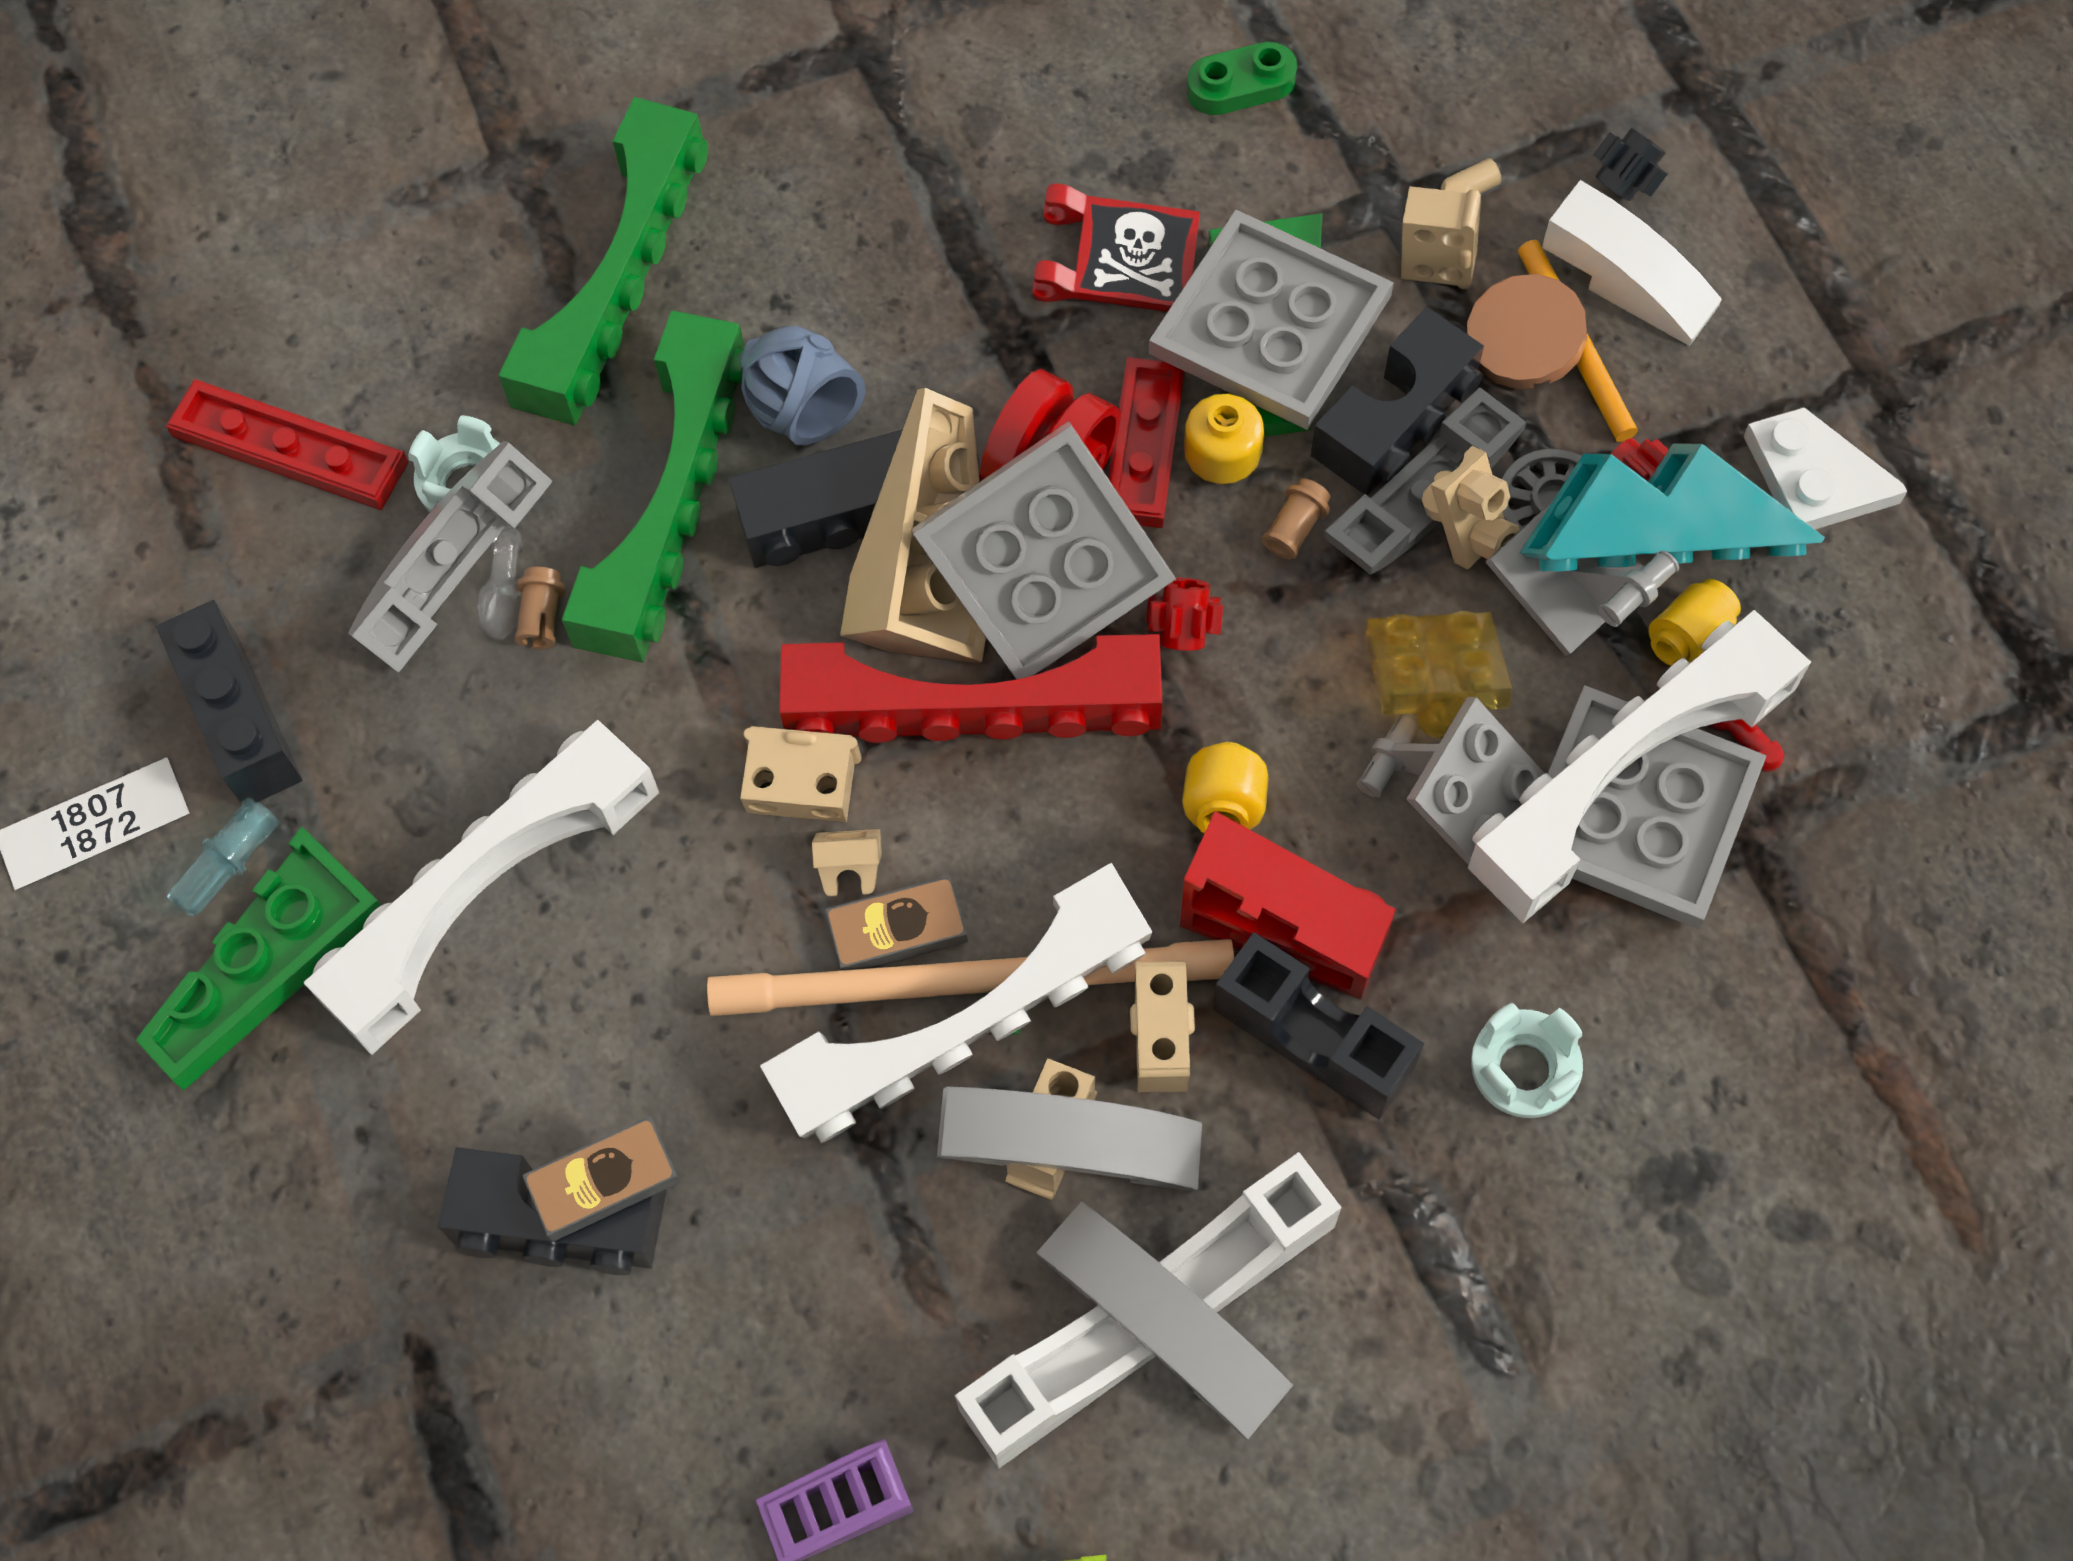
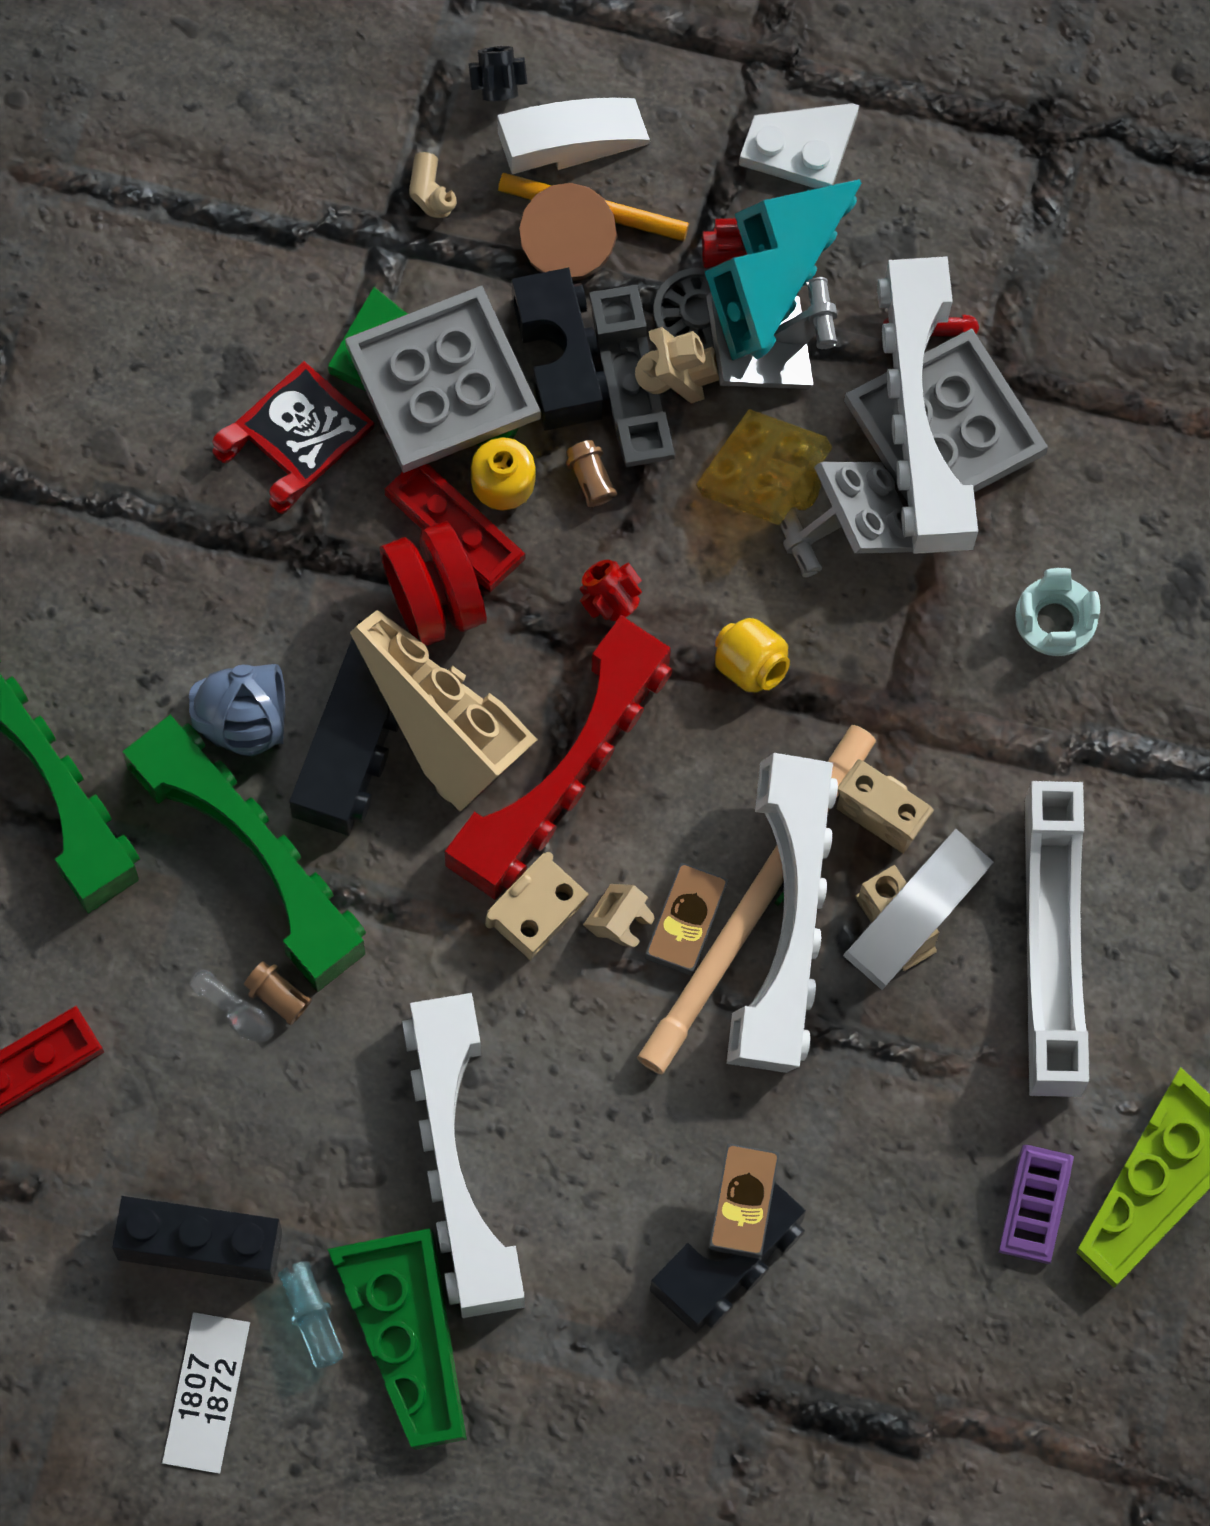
camera: 60 degrees left, 5 degrees up
light grey slope [348,441,553,673] -> none
light aqua piece [408,415,500,512] -> none
light grey plate [912,421,1176,679] -> none
light grey slope [1036,1201,1293,1441] -> none
wedge [1180,811,1396,1000] -> none
green plate [1187,42,1297,115] -> none
black arch [1213,932,1424,1120] -> none
tan piece [1401,187,1481,289] -> none
yellow brick [1649,579,1741,666] -> none

